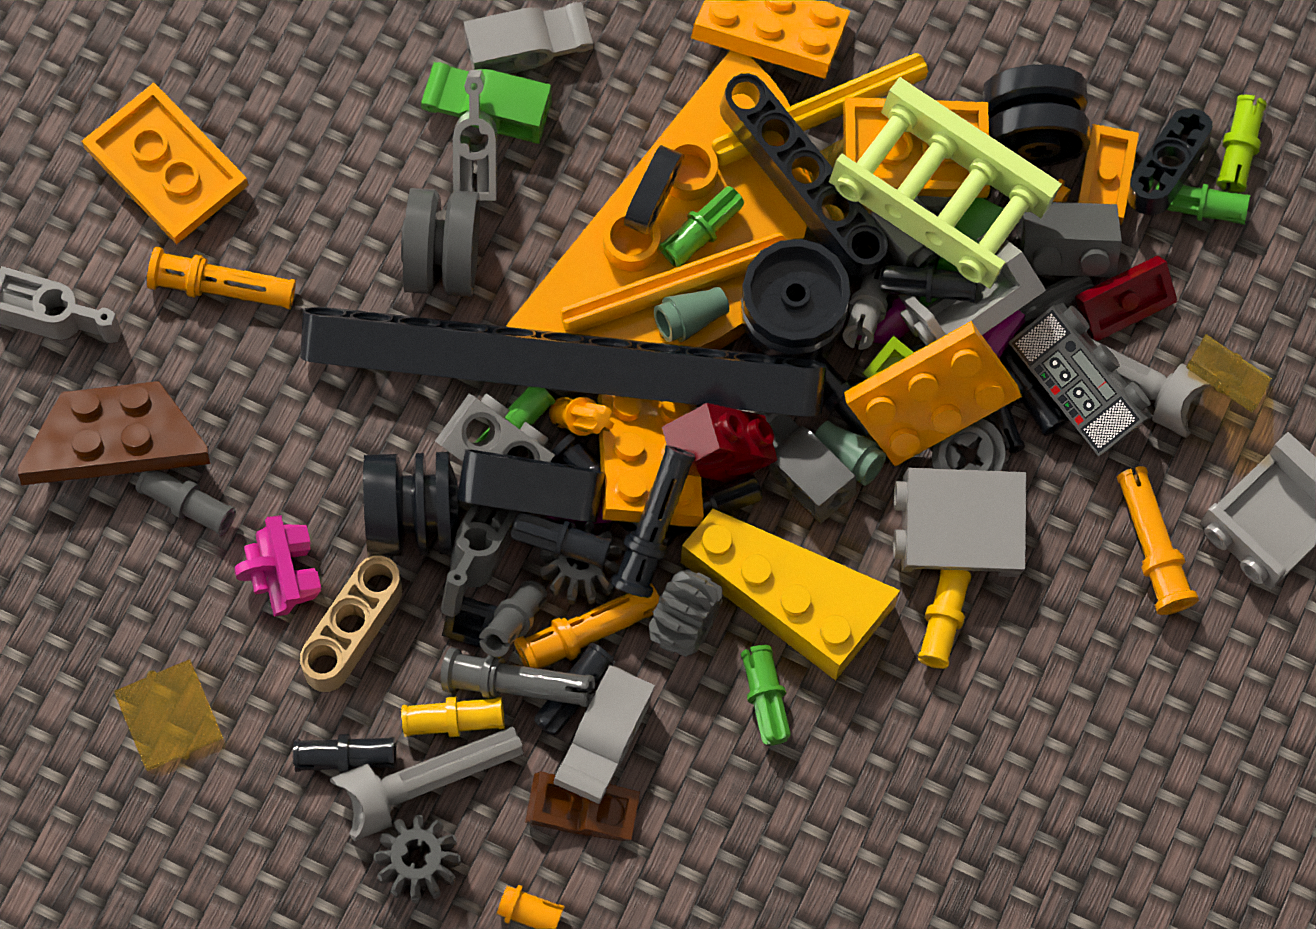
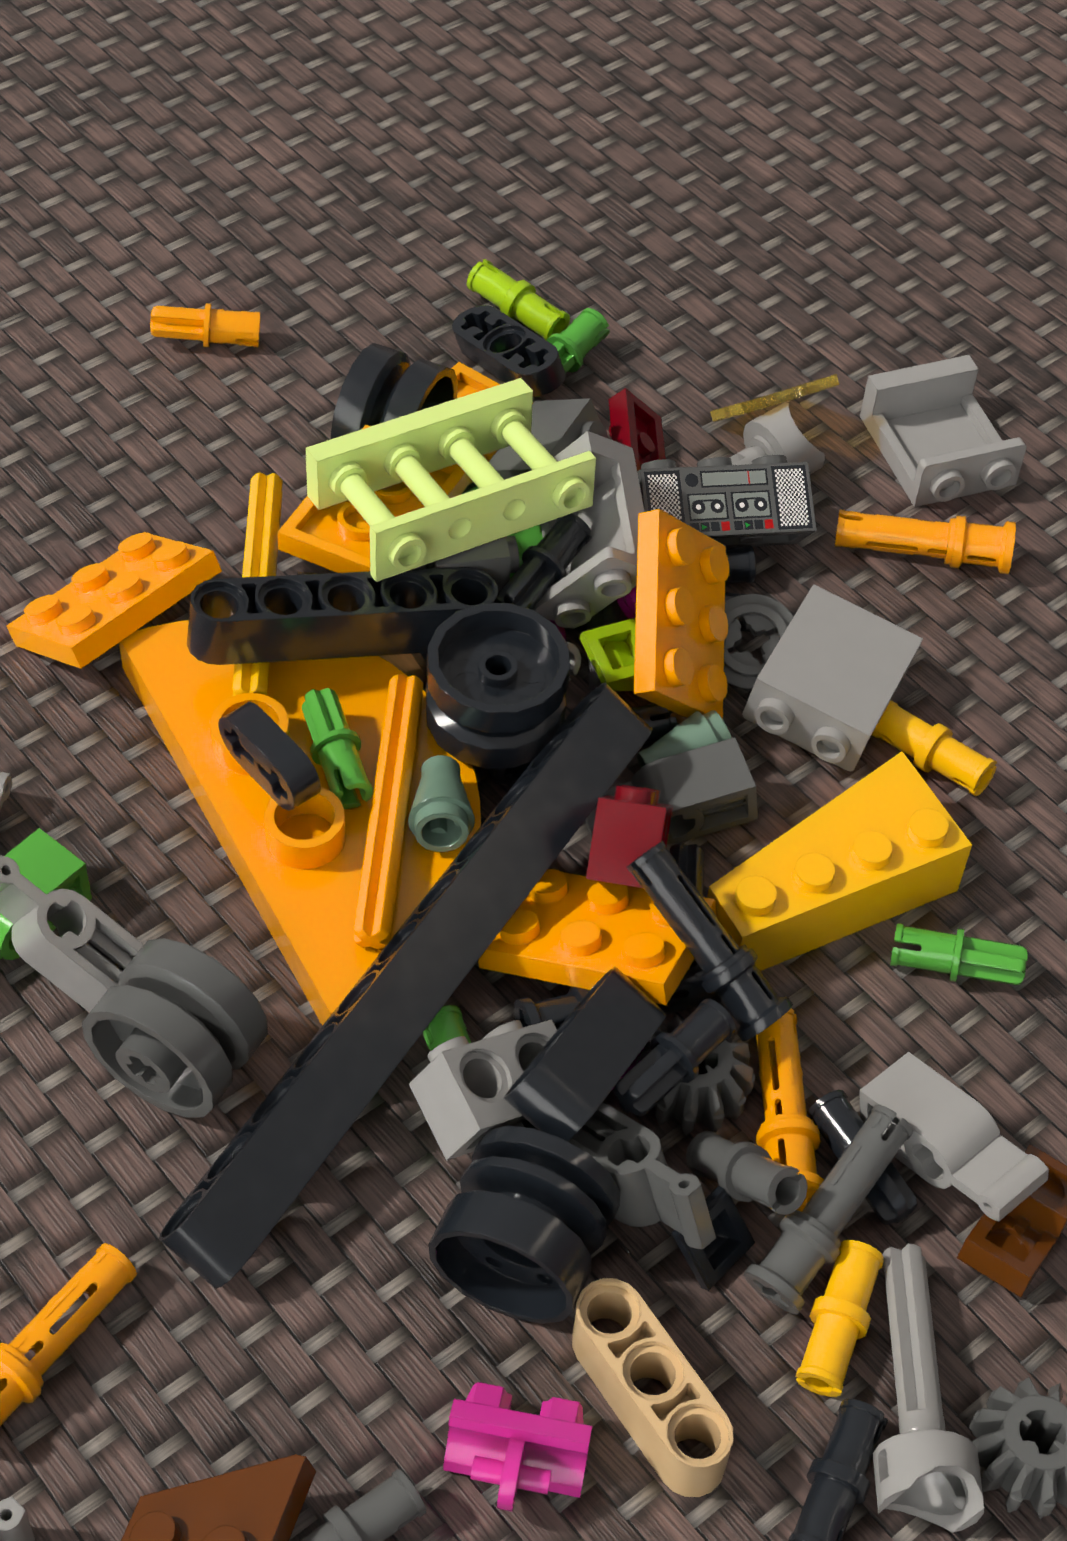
camera: 65 degrees left, 20 degrees down
light orange axle [549,397,614,436] -> none
dark grey gear [649,569,723,657] -> none

